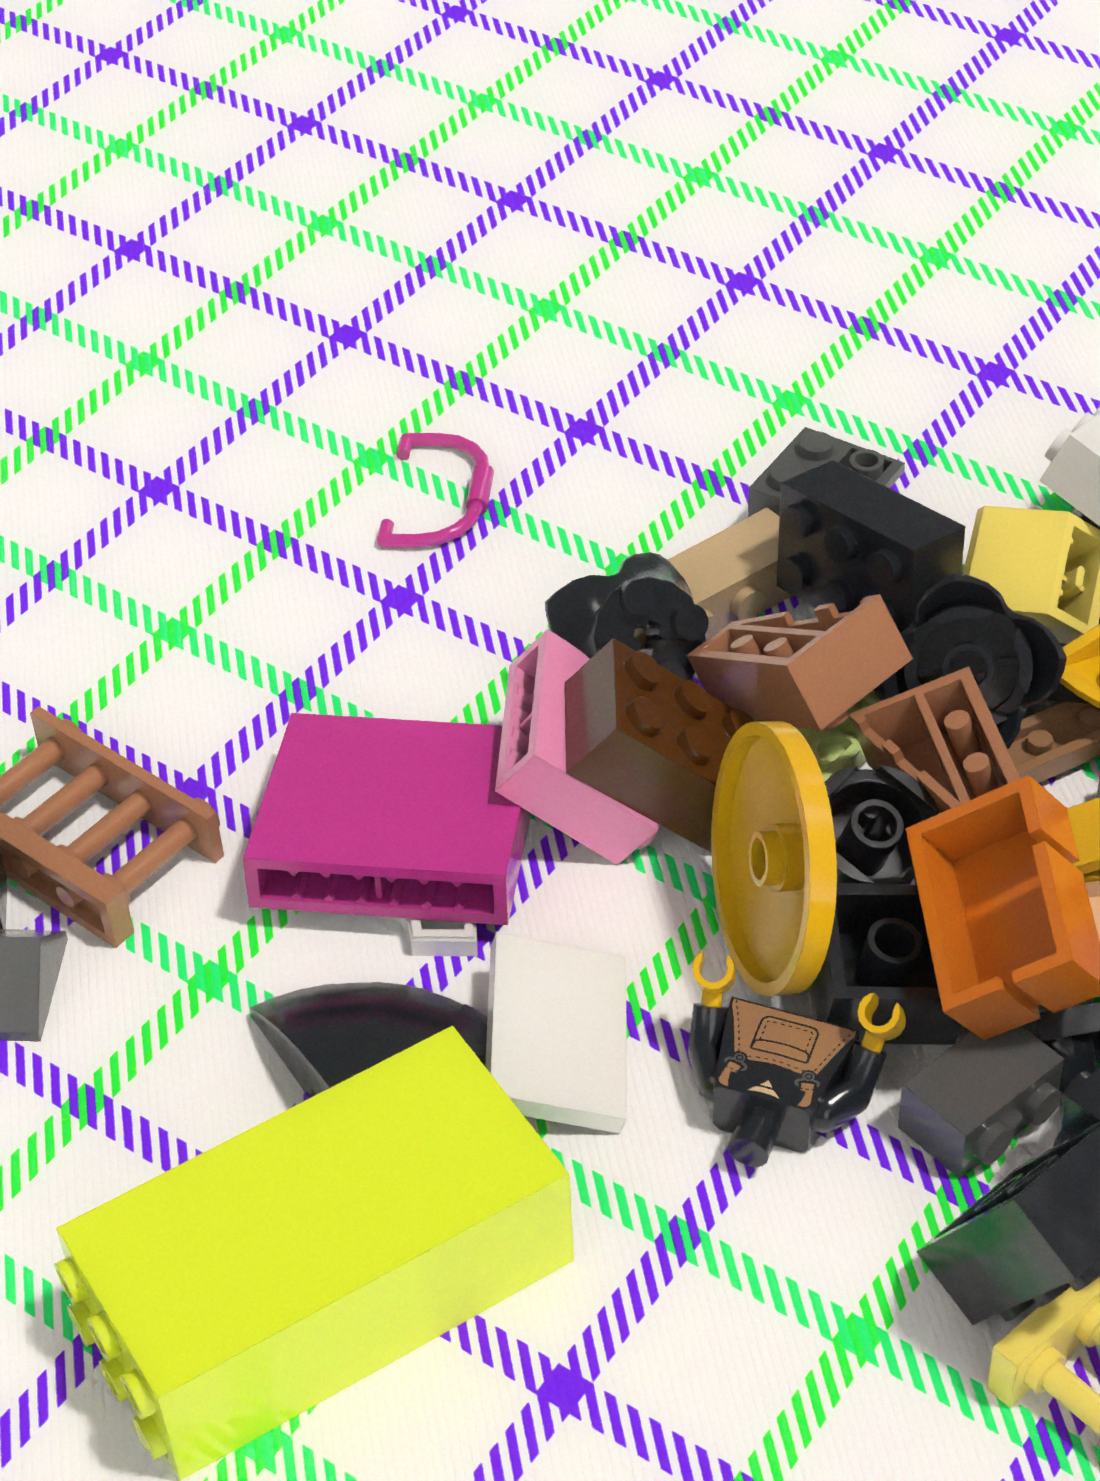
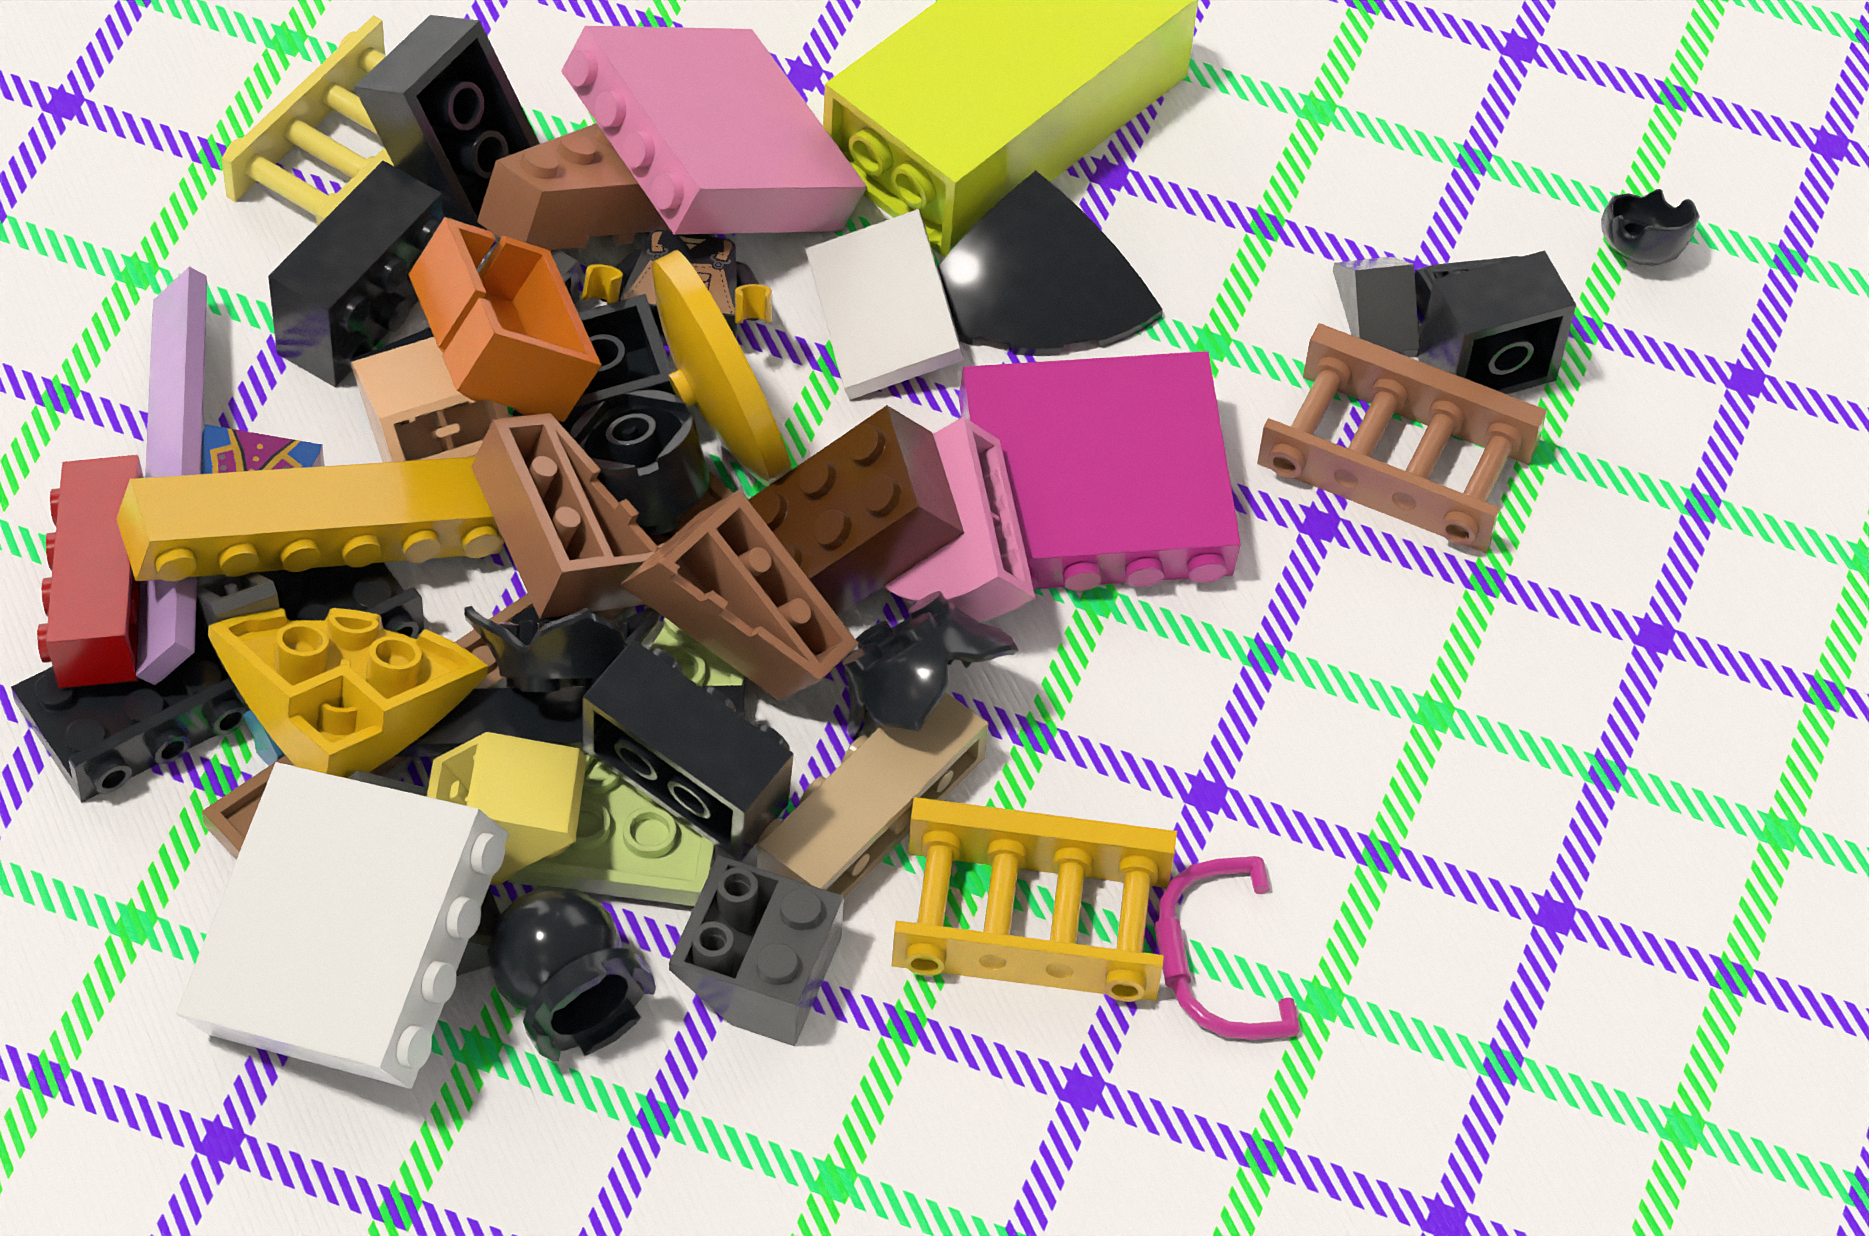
camera: 160 degrees right, 10 degrees up
none -> nougat wedge [477,123,671,251]
none -> black tile [487,886,656,1061]
none -> bright pink brick [561,25,867,235]
none -> yellow fence [891,797,1177,1002]

